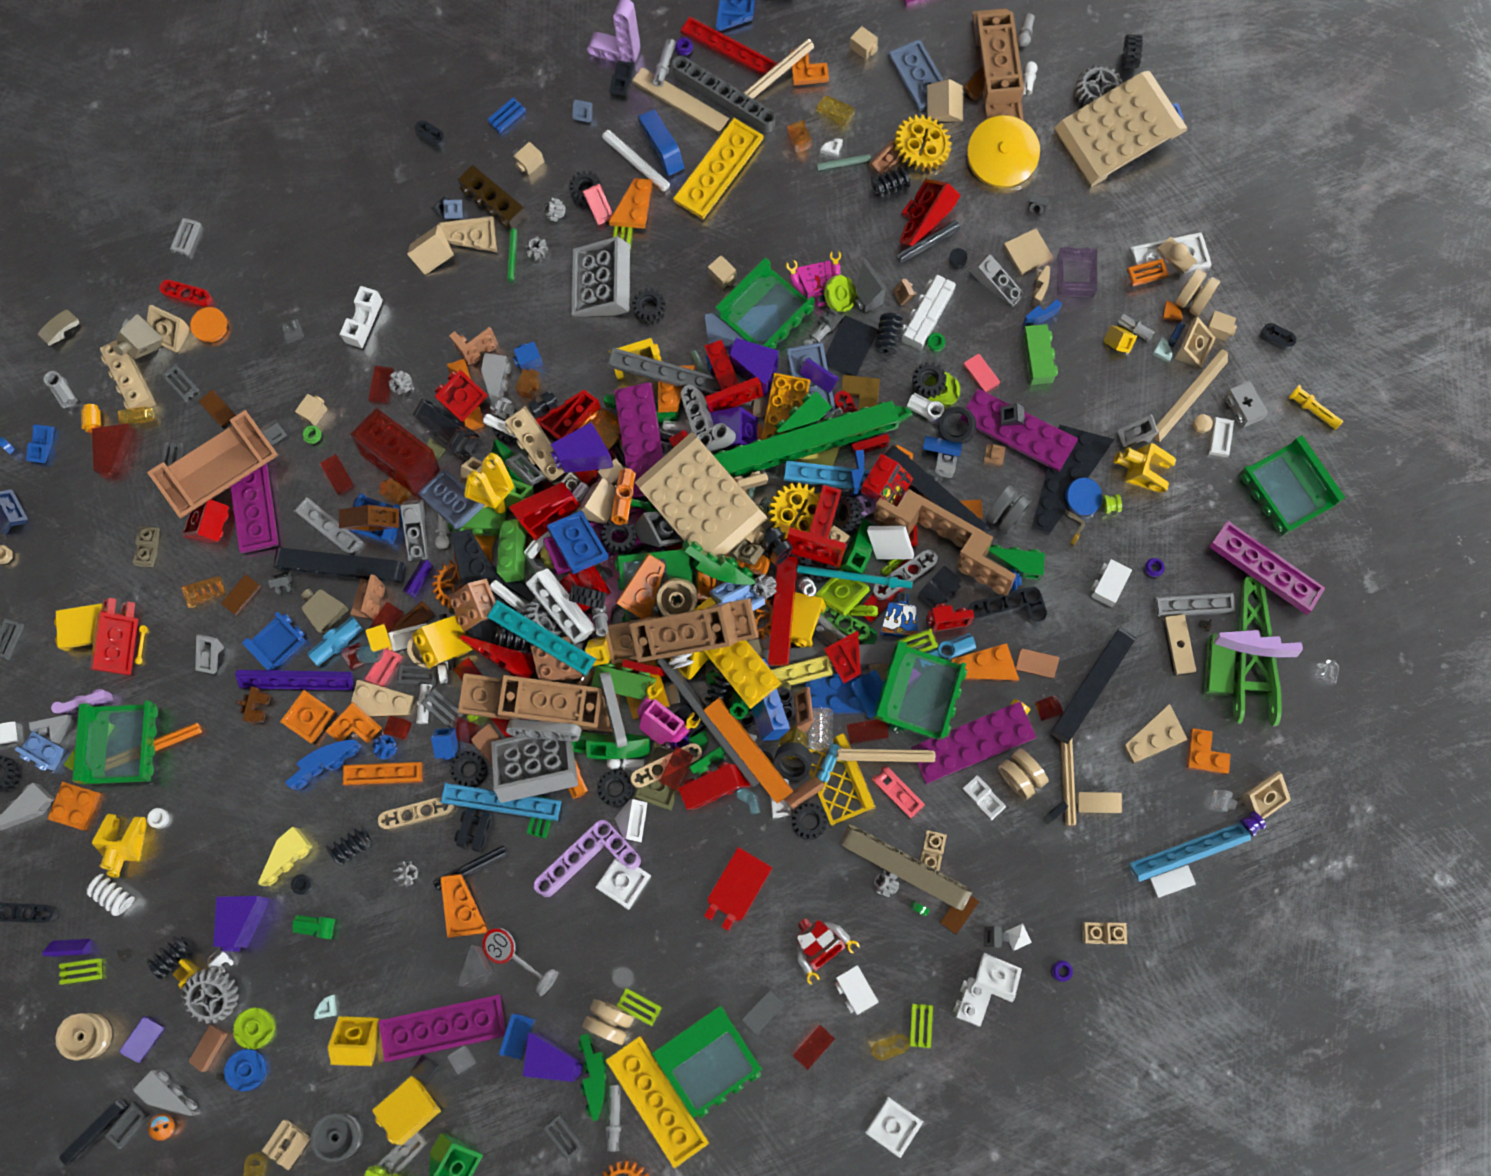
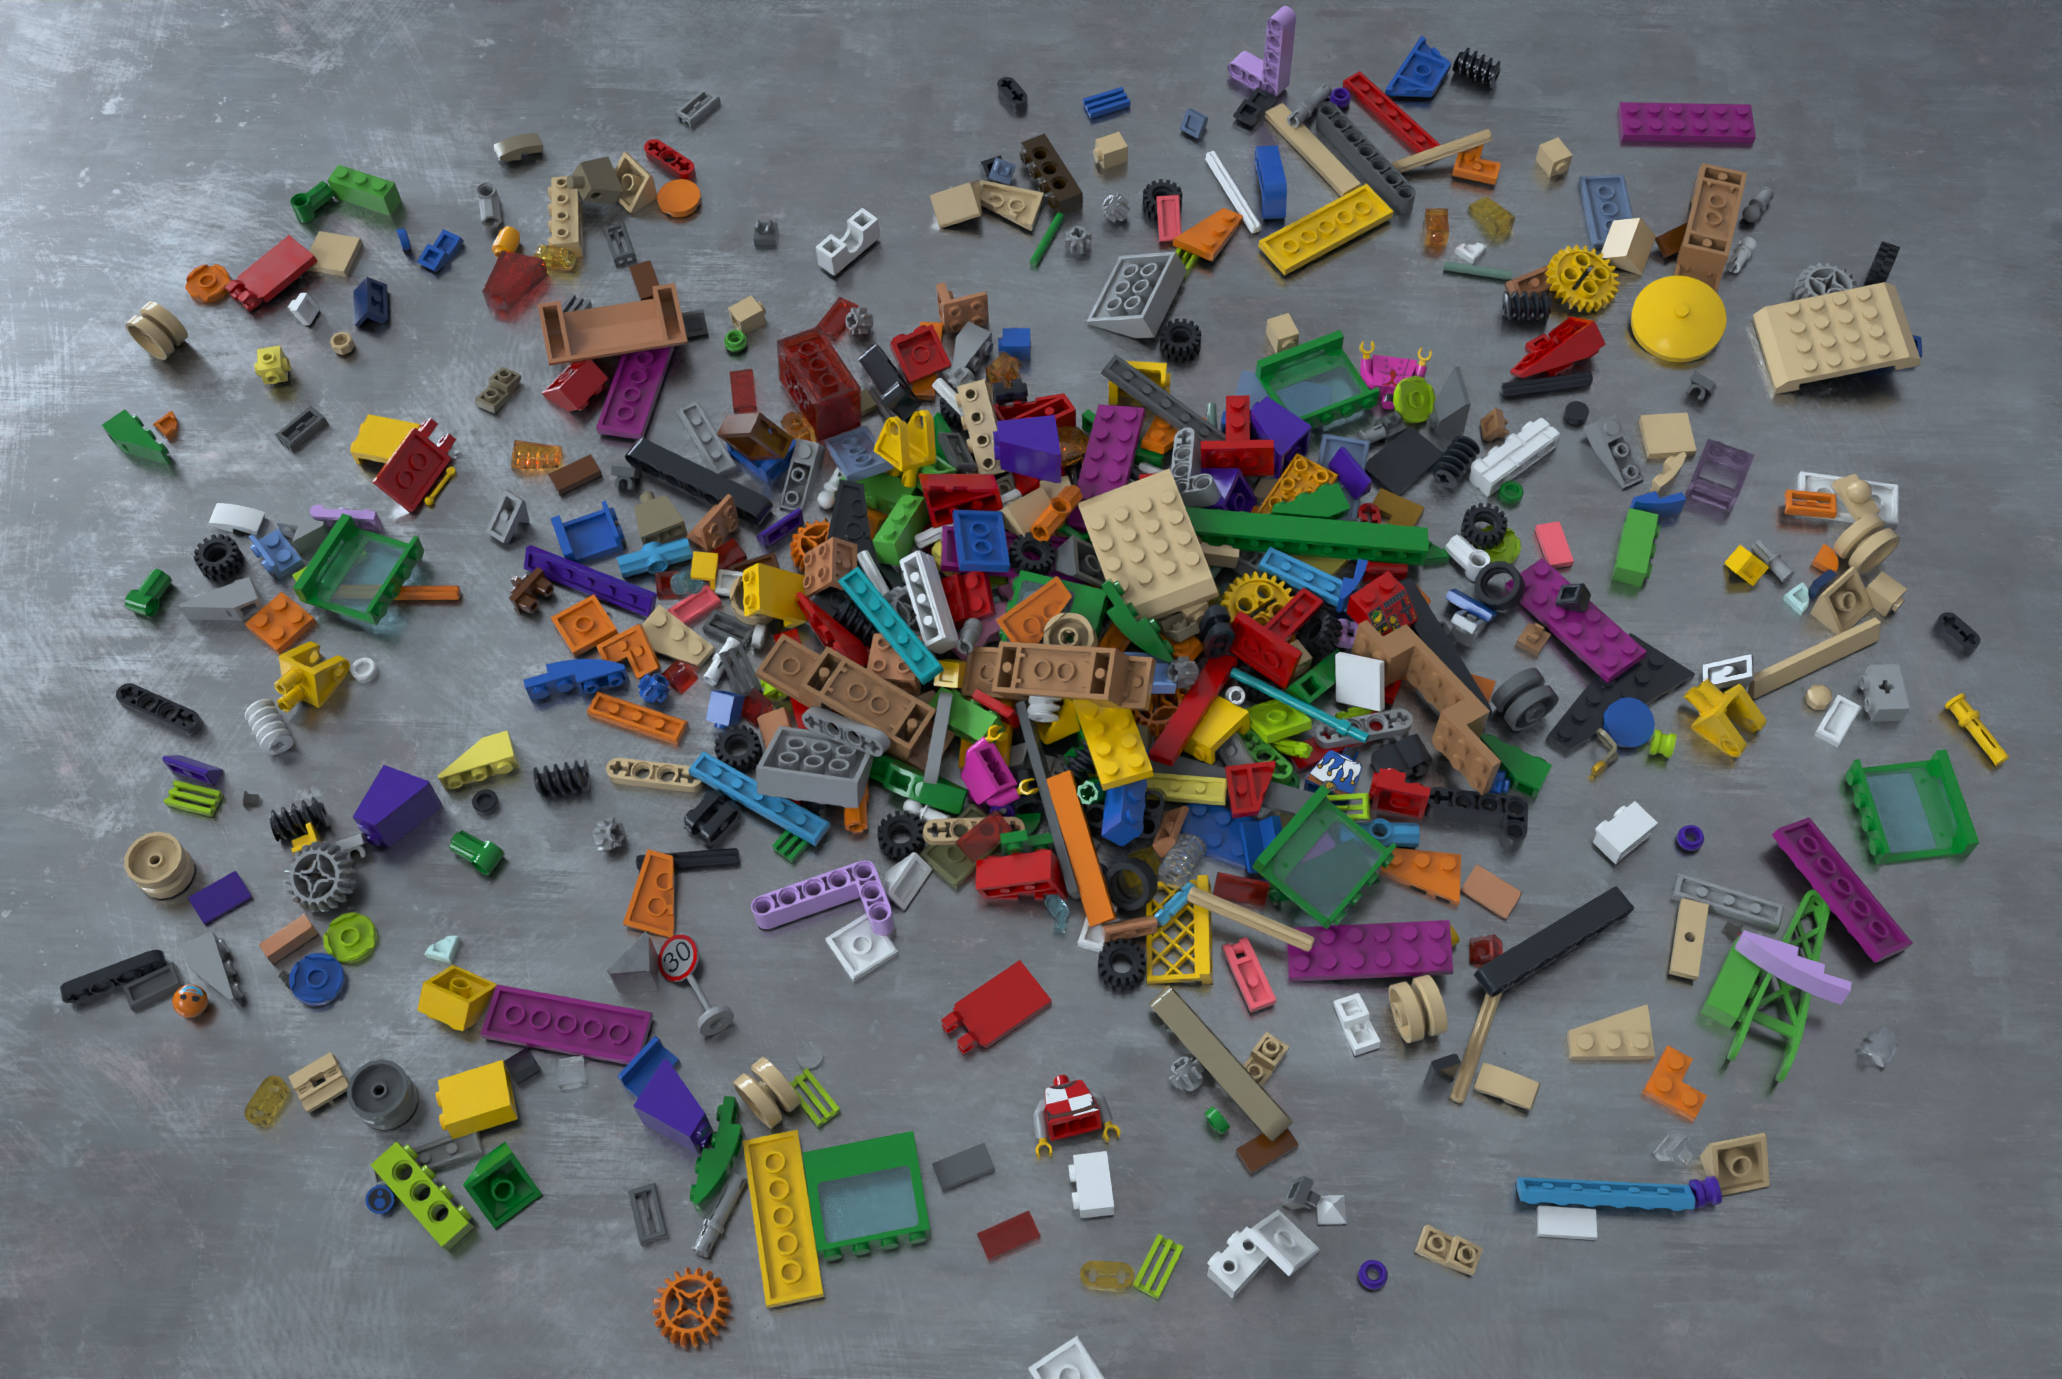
camera: 20 degrees right, 15 degrees down
black tyre [569,585,607,609] -> none

